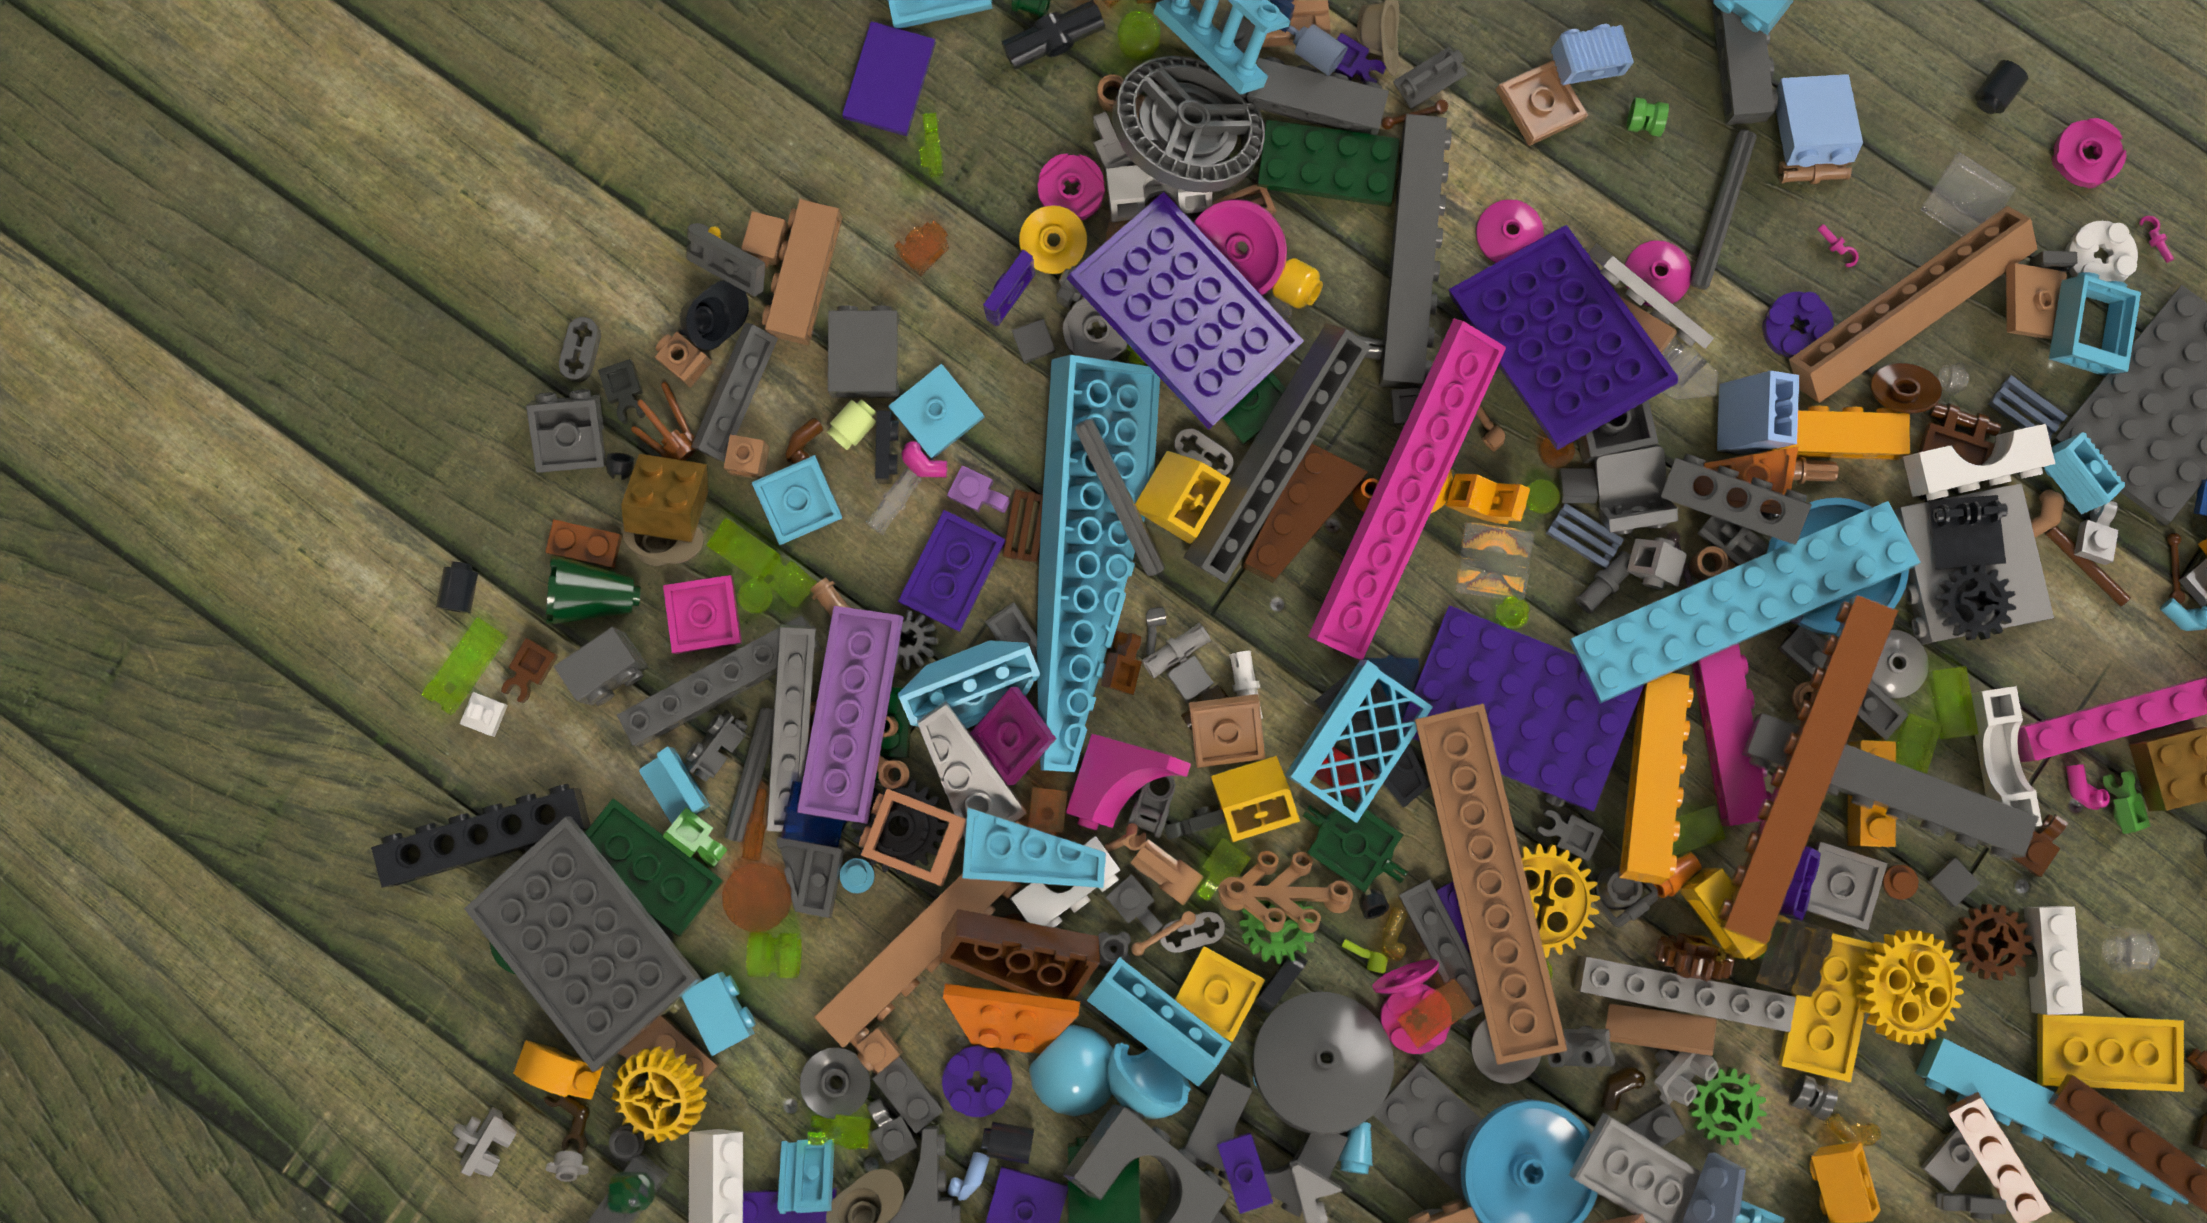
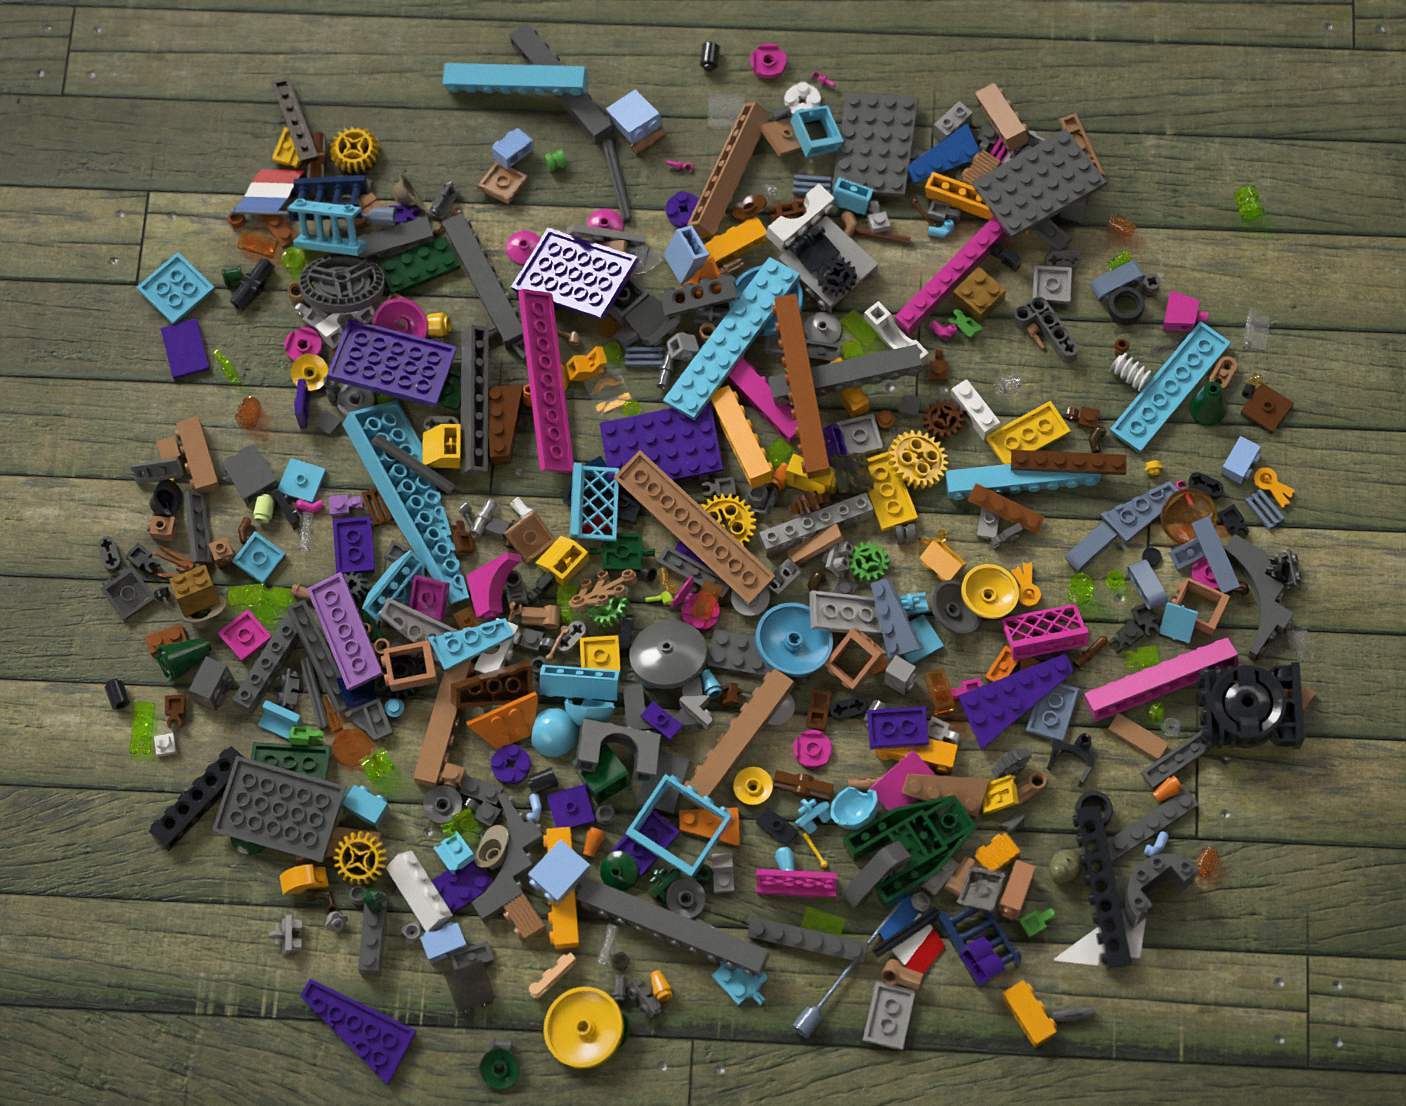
camera: 30 degrees left, 15 degrees down
none -> reddish brown tile [721,682,743,707]

